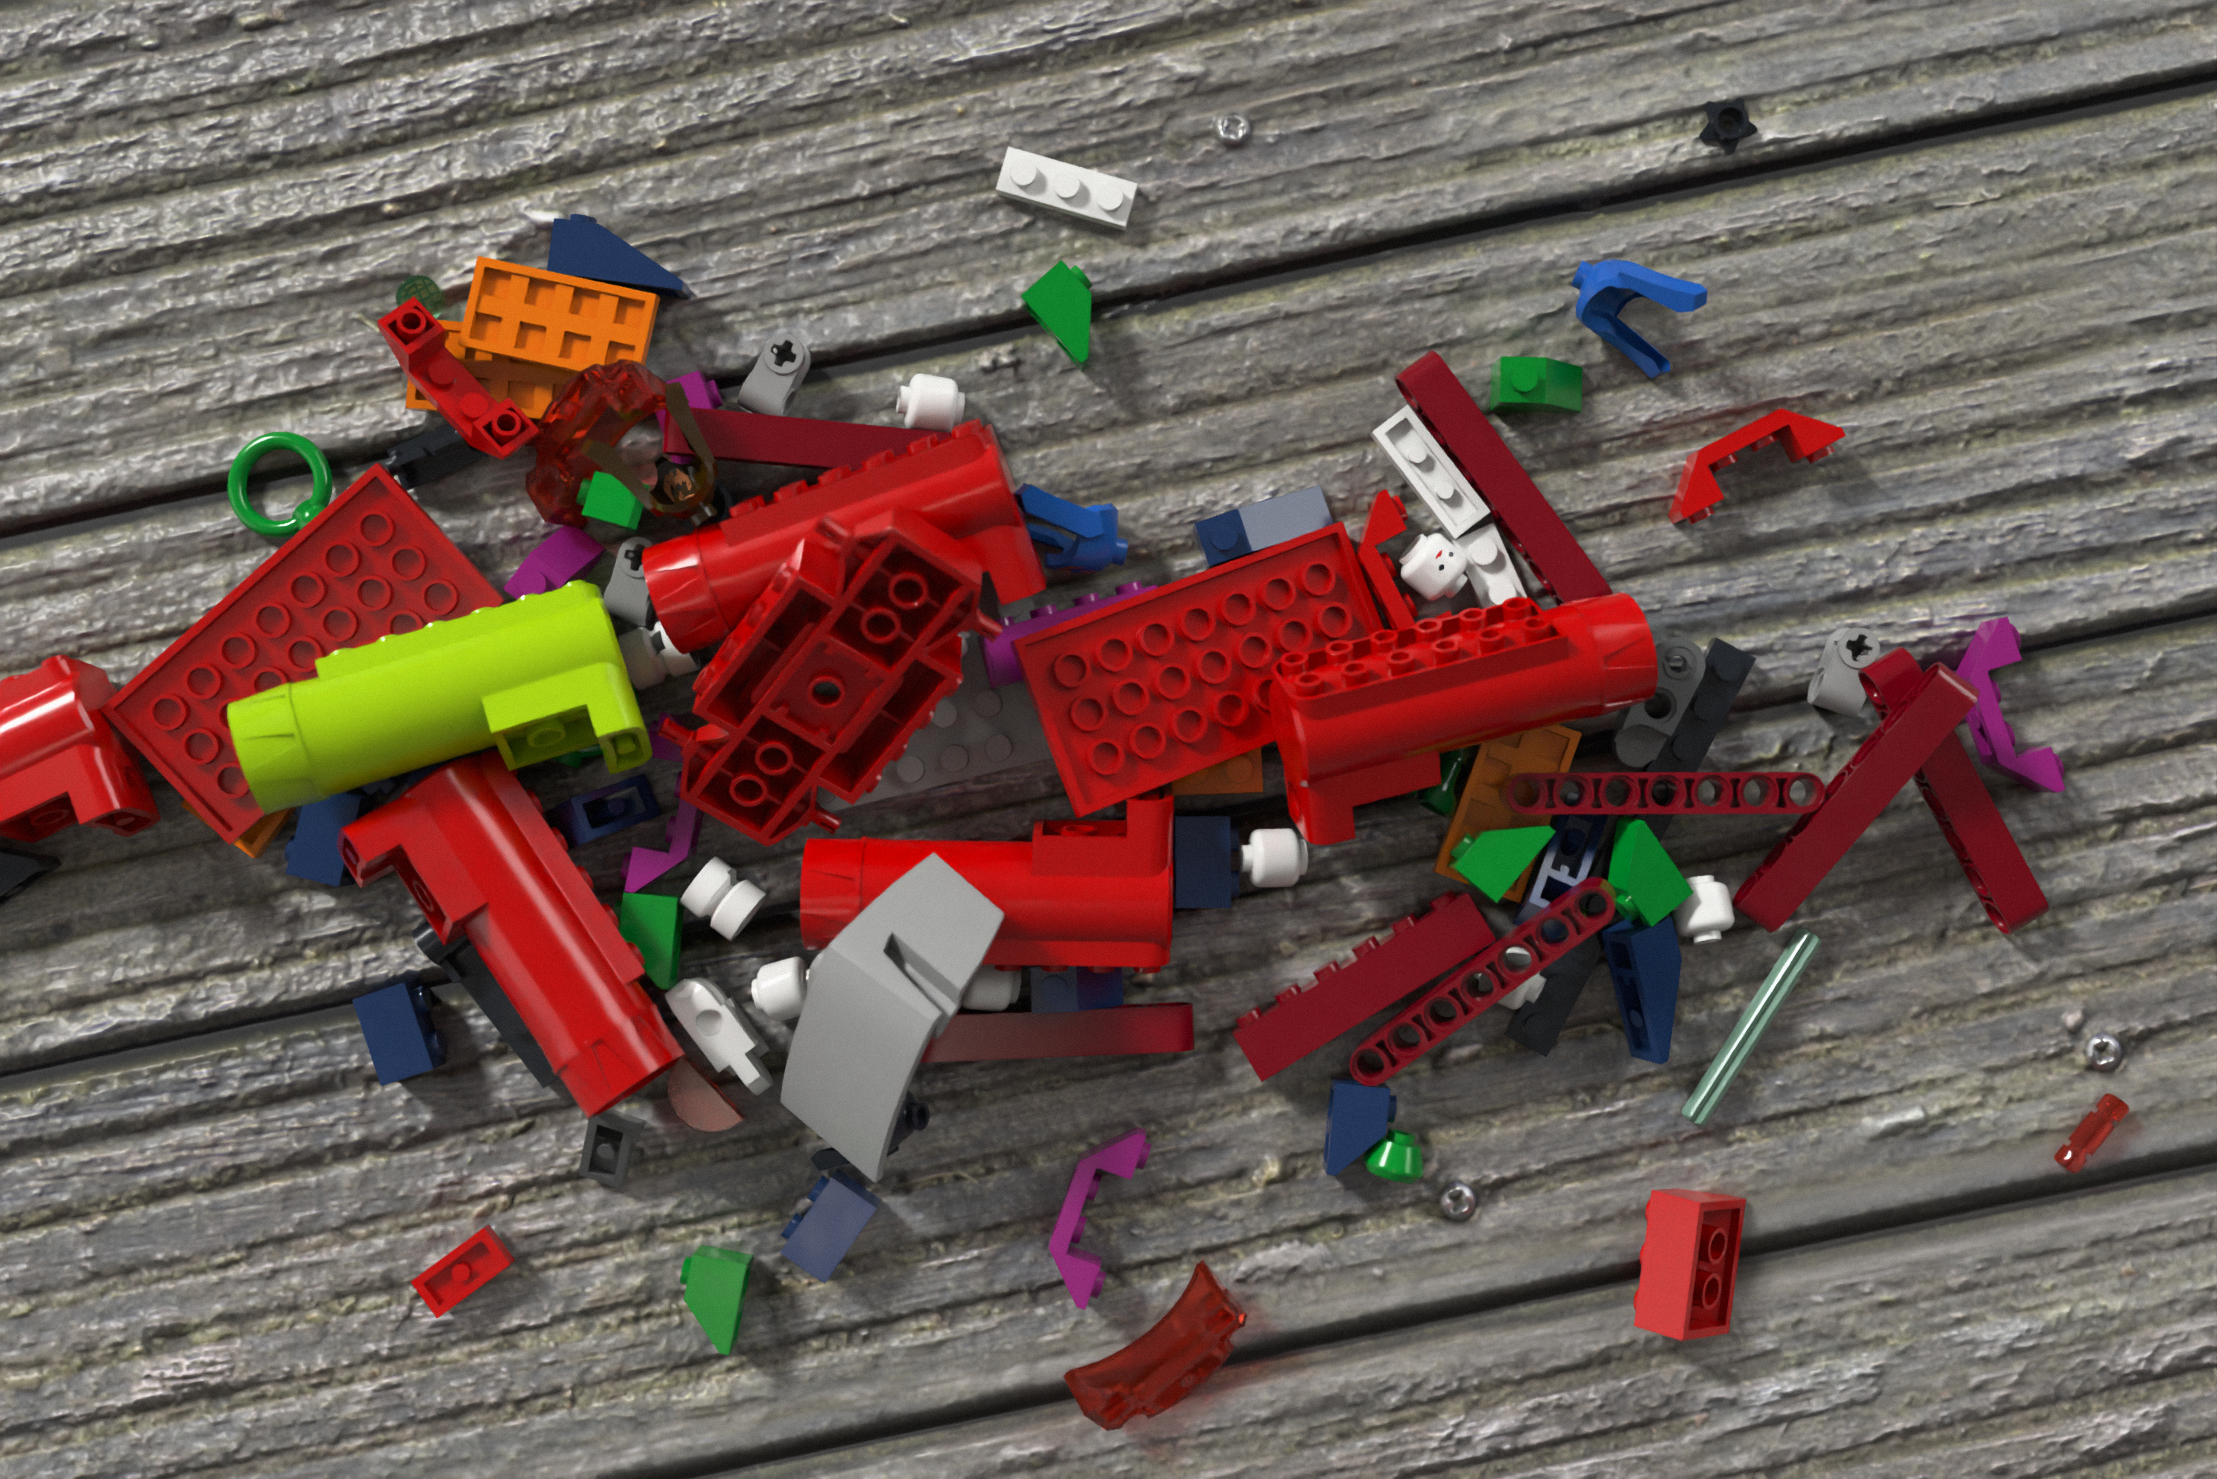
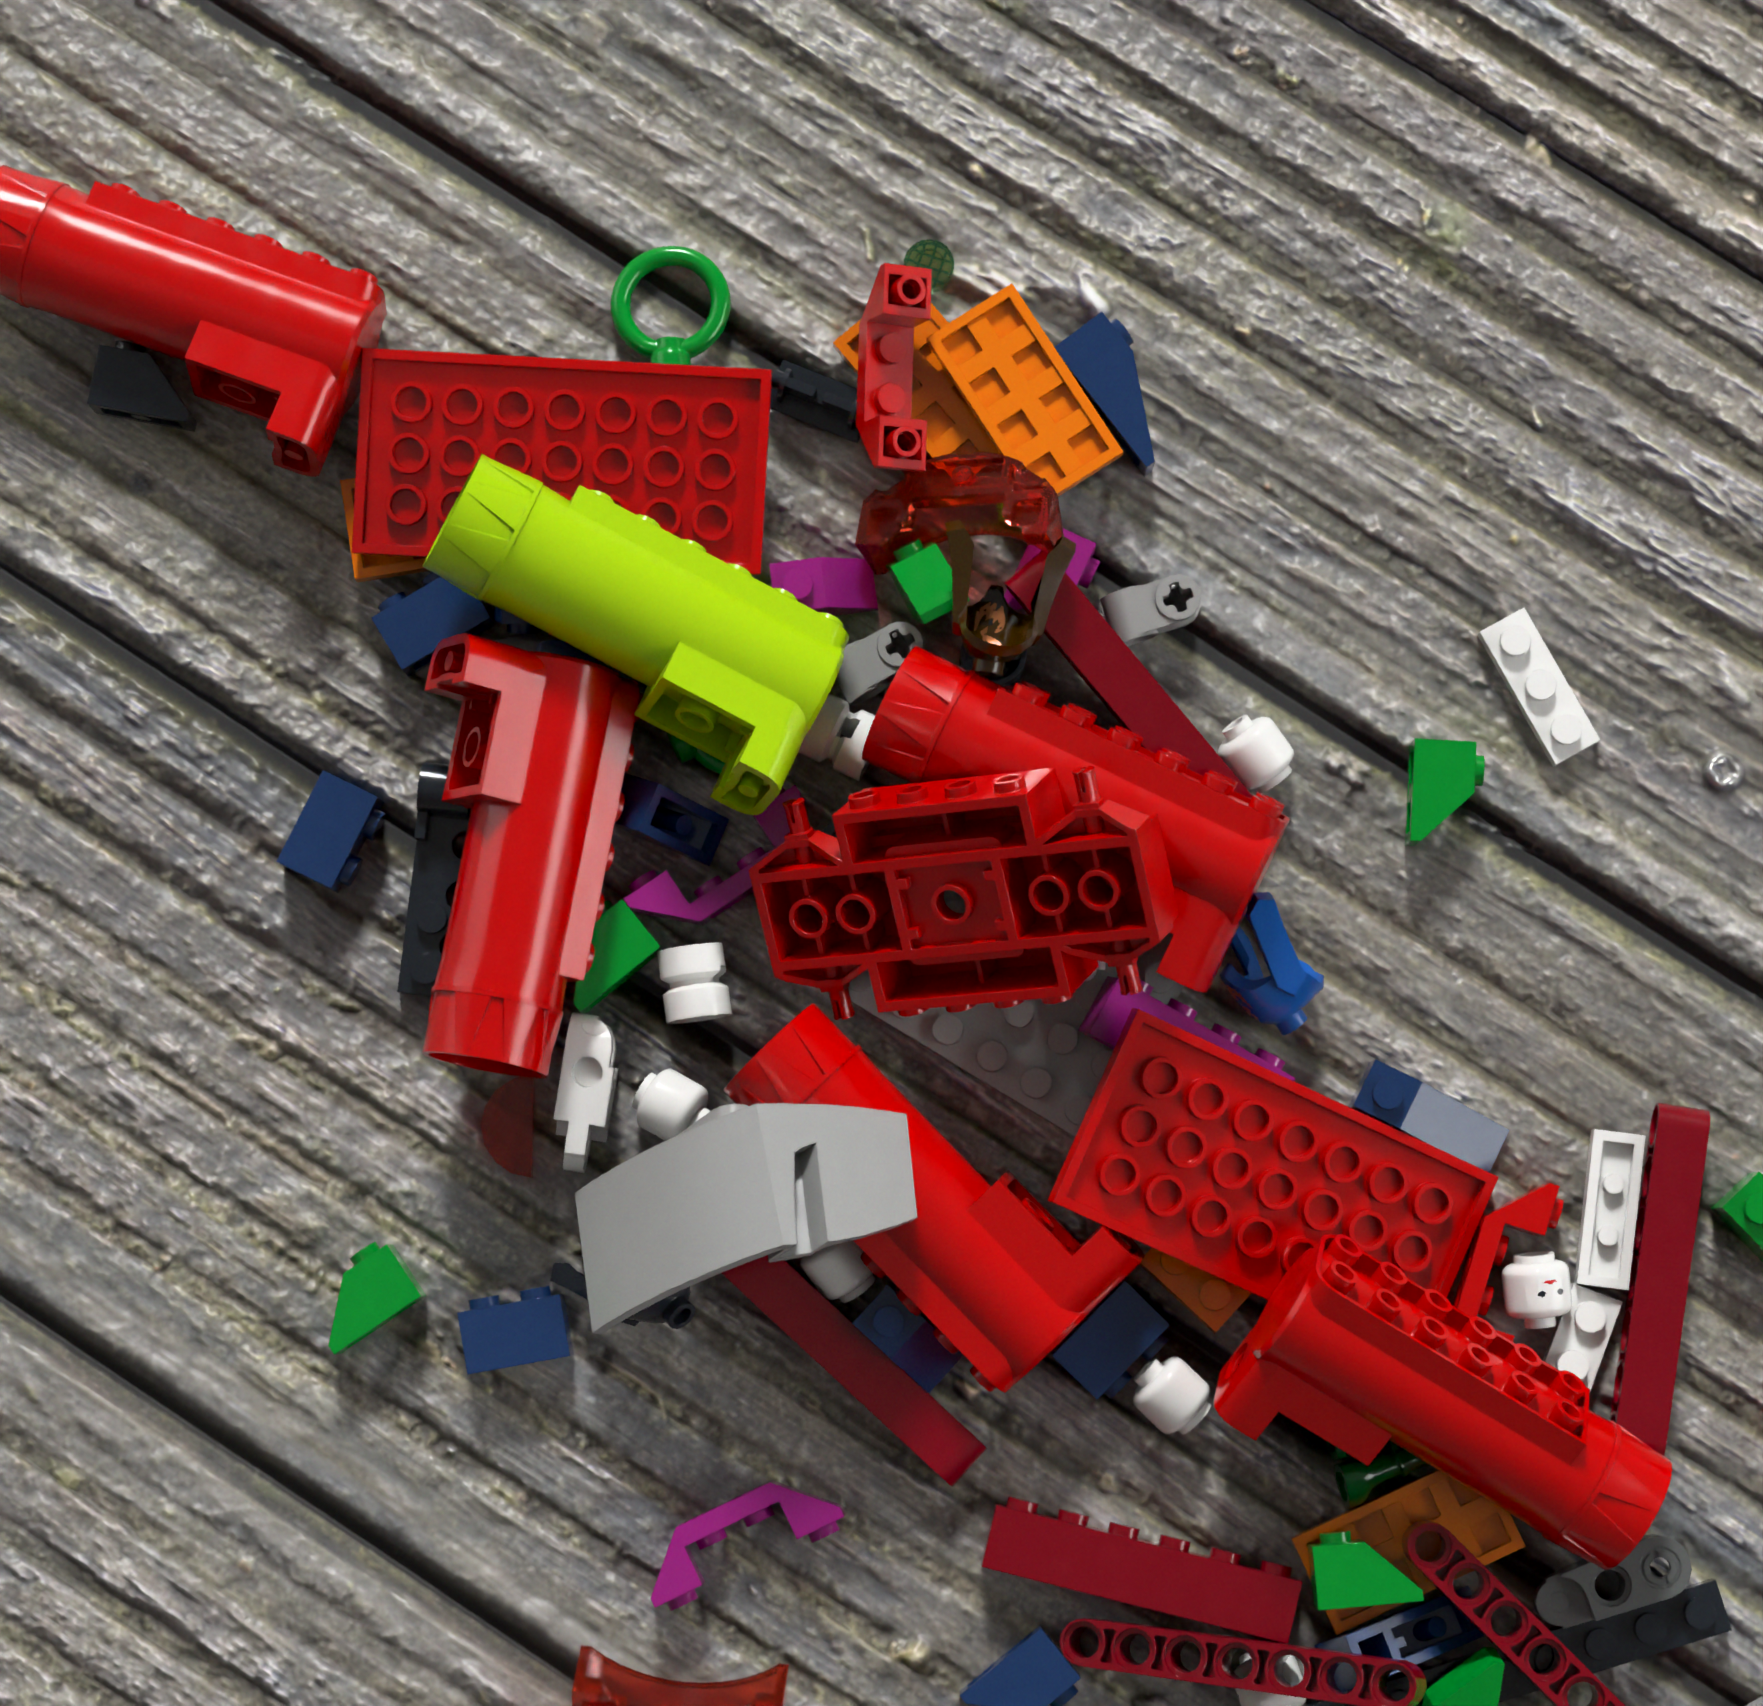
camera: 50 degrees right, 5 degrees down
red plate [411,1224,515,1318] -> none
dark grey slope [578,1108,646,1189] -> none

